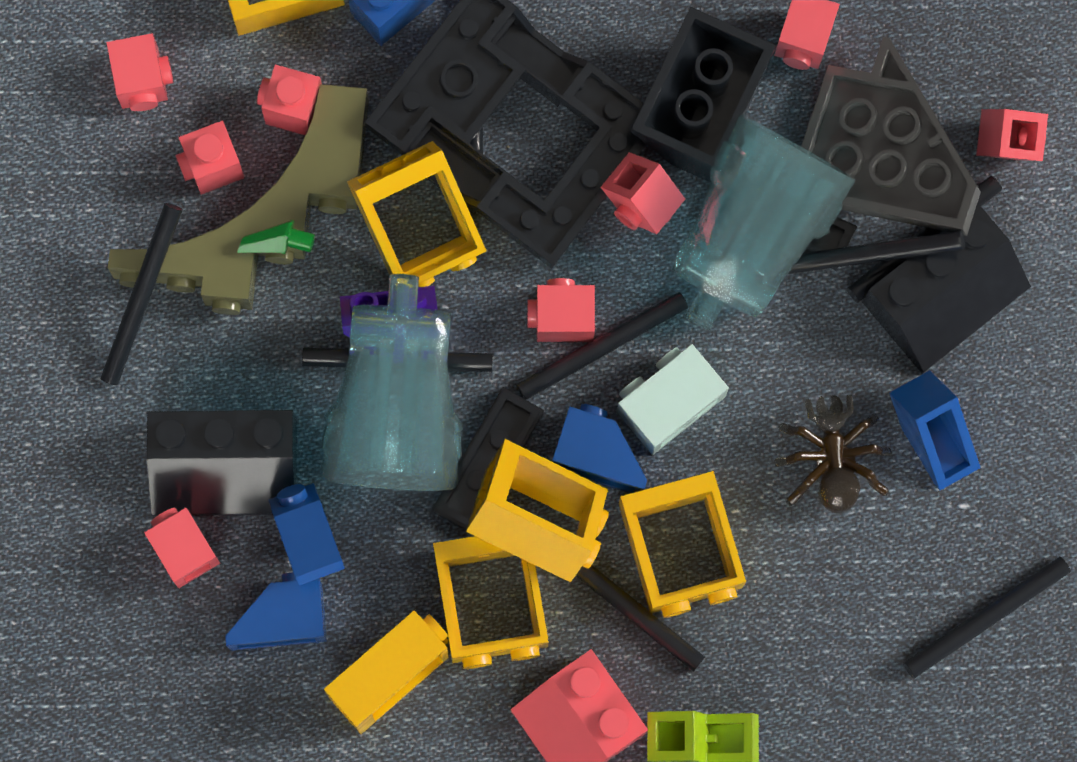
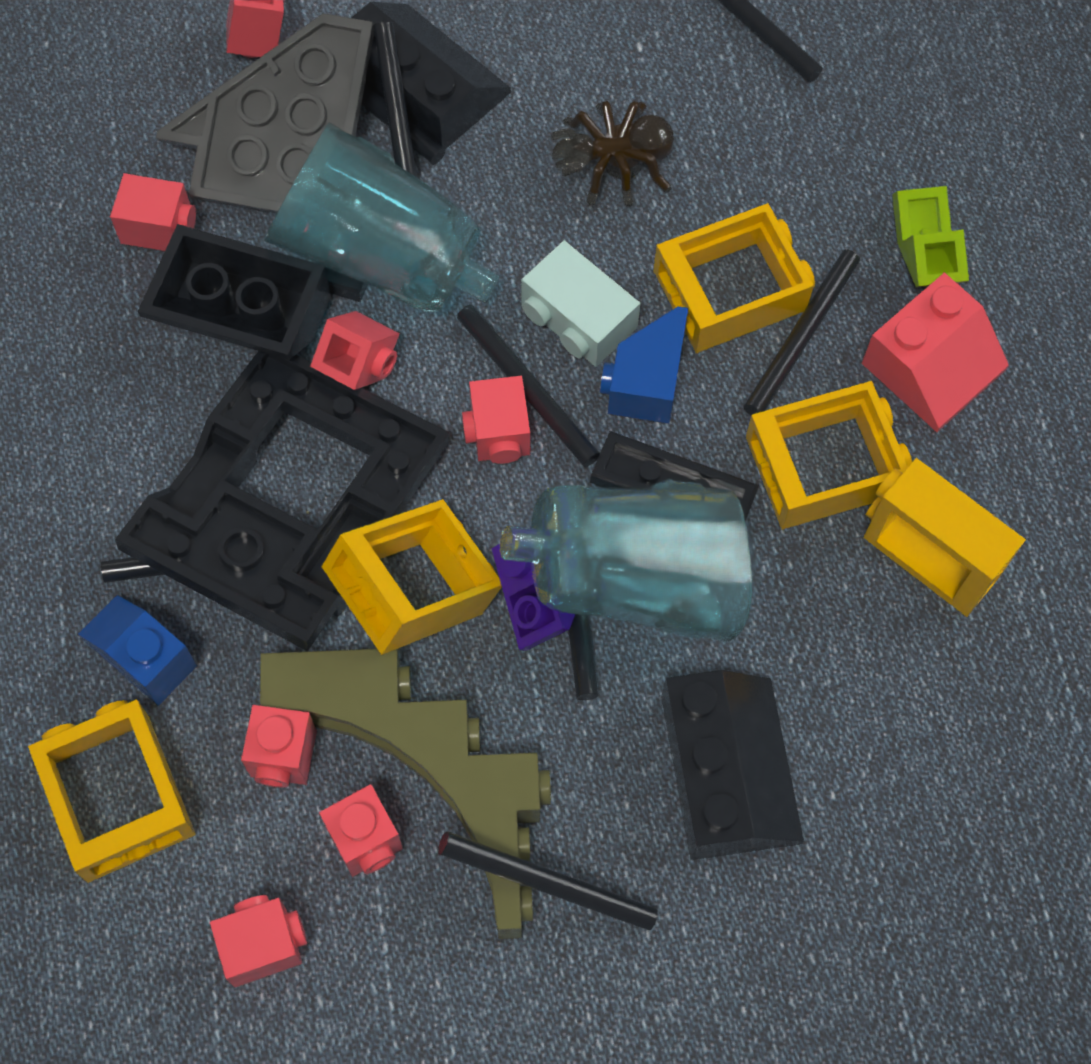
camera: 95 degrees left, 10 degrees down
coral brick [144,508,221,588] -> none
blue slope [225,572,327,651] -> none
green bar [237,220,315,254] -> none
blue slope [269,483,345,586] -> none
yellow window [466,439,609,582] -> none
blue slope [889,370,981,490] -> none

